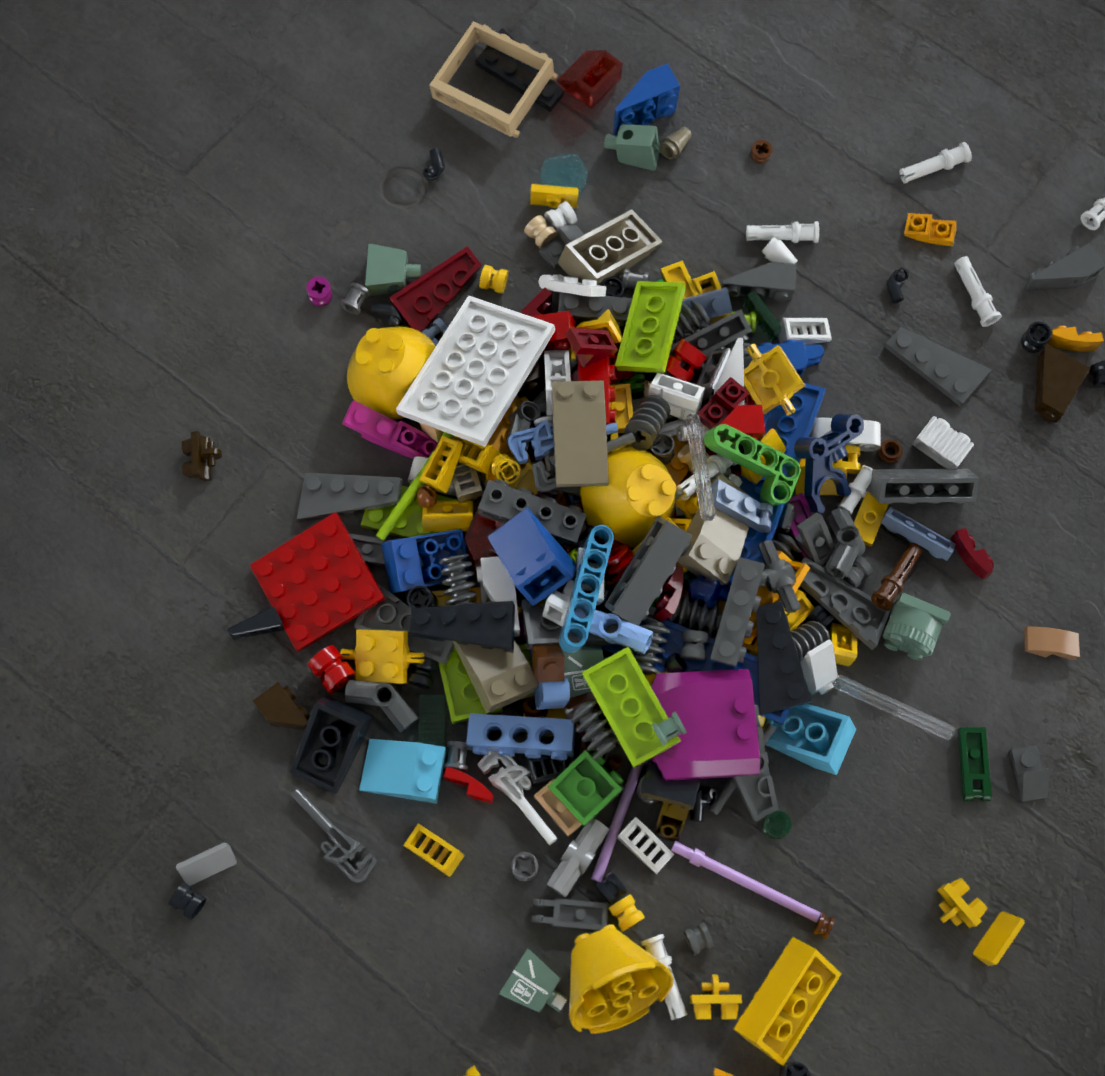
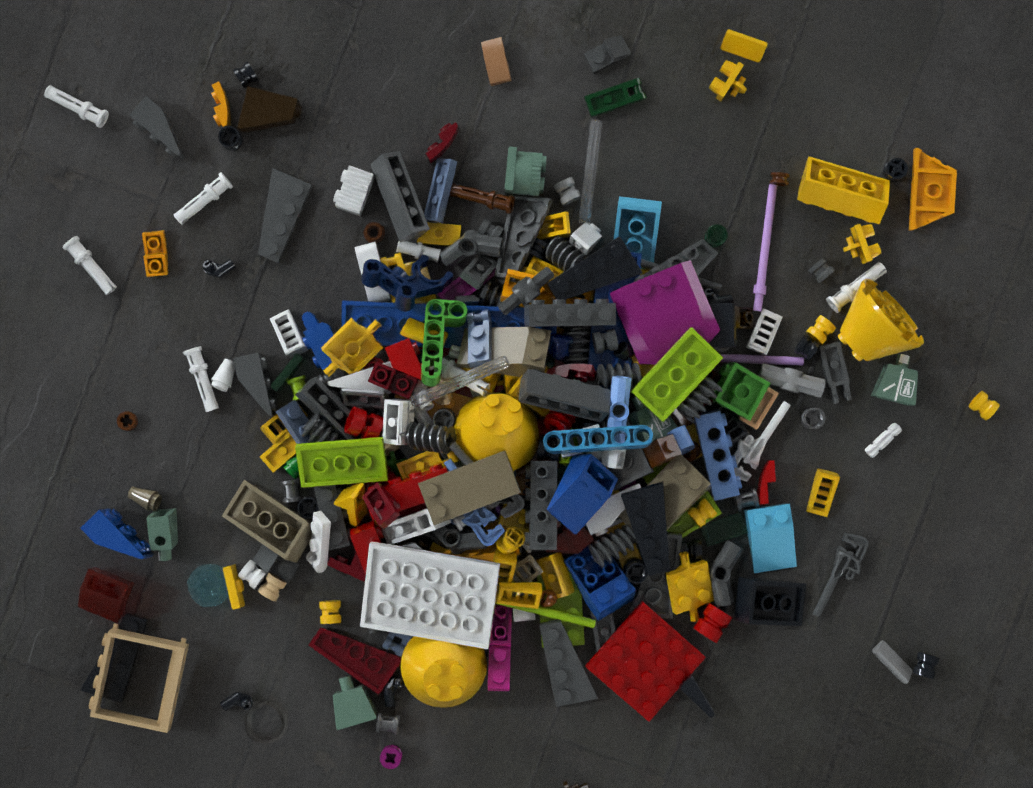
camera: 105 degrees left, 15 degrees up
dark brown slope [253,682,310,730] -> none
sand green bush [652,712,687,746] -> none
none -> light grey wheel [553,177,581,206]
none -> yellow wheel [687,498,718,528]
none -> white axle [865,423,902,458]

